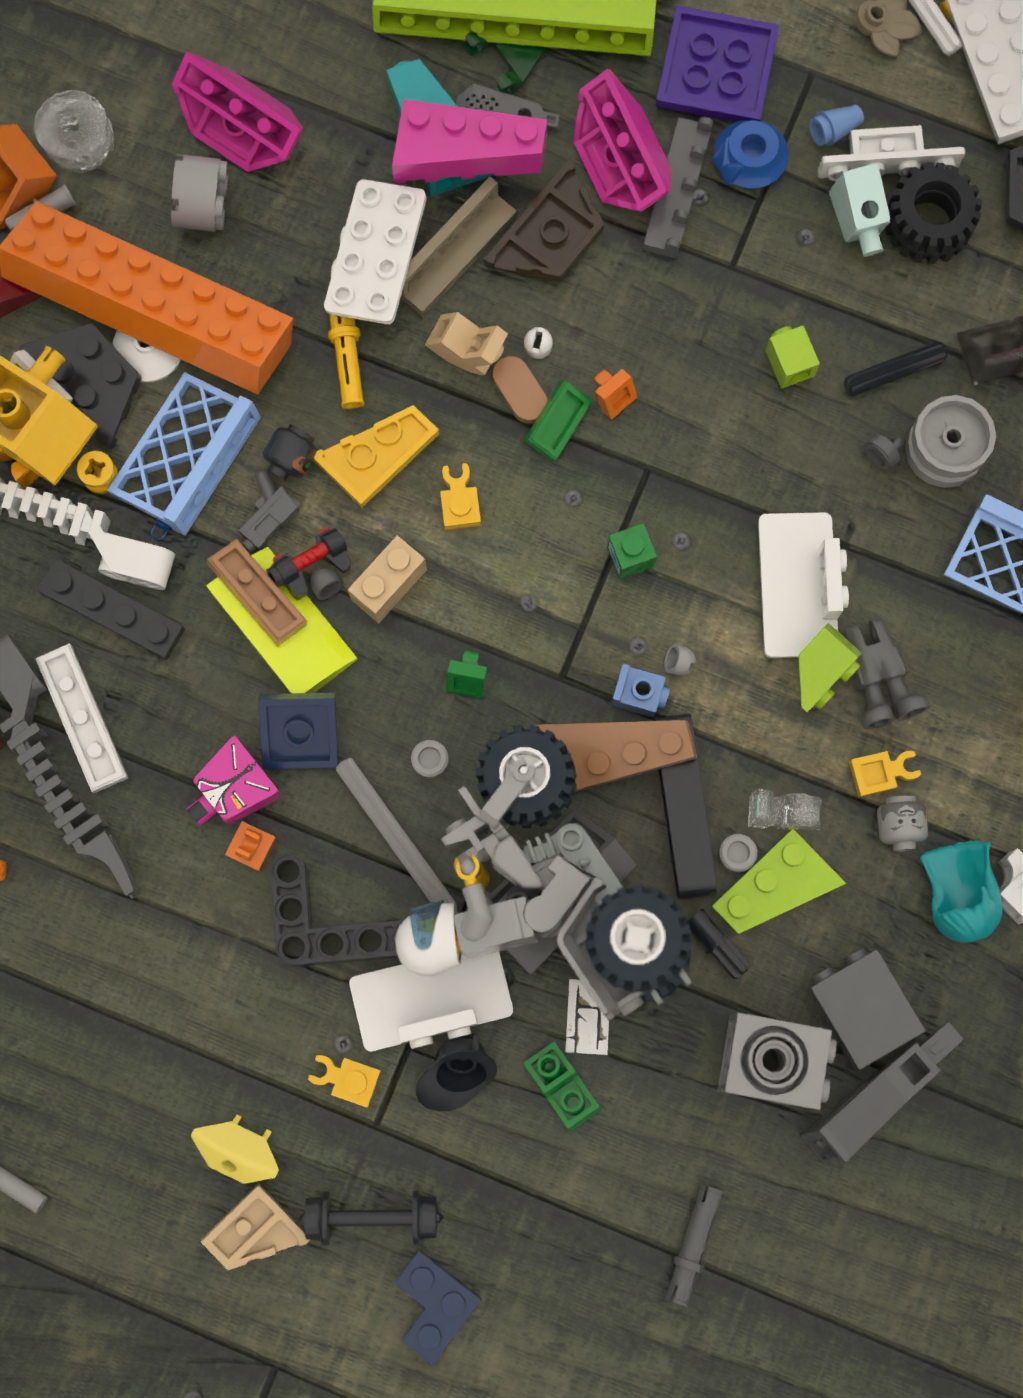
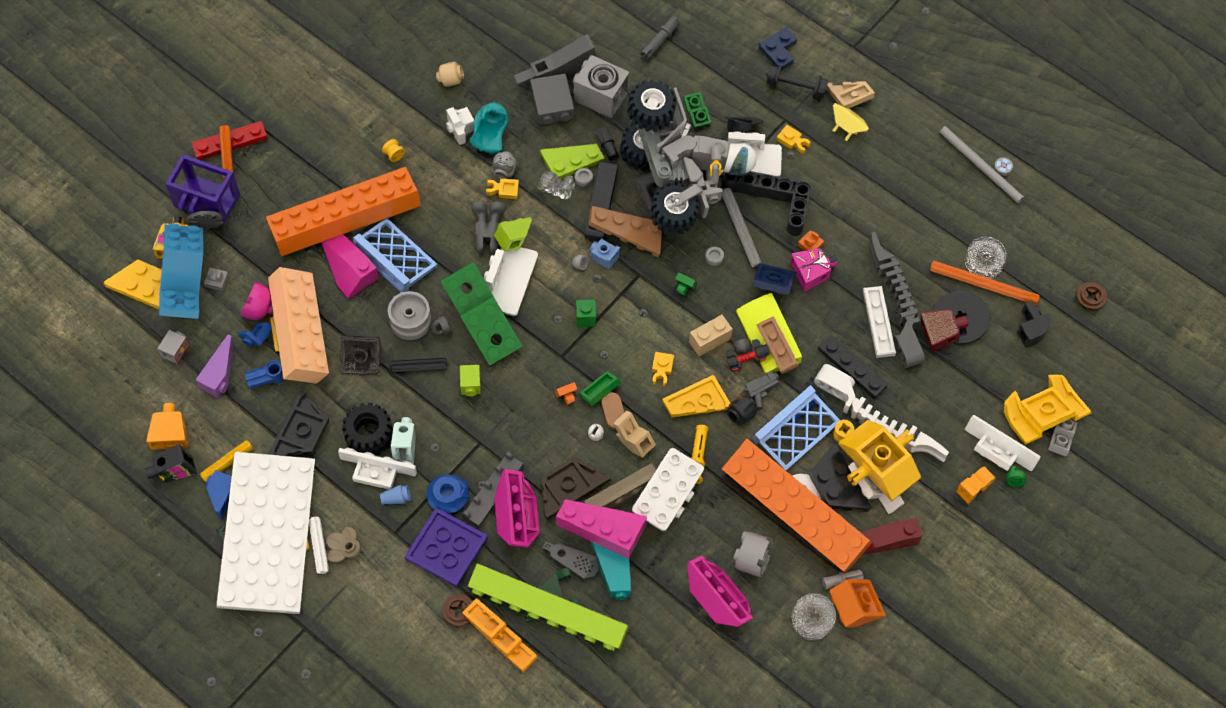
camera: 165 degrees left, 15 degrees down
none -> green bracket [441,262,523,366]

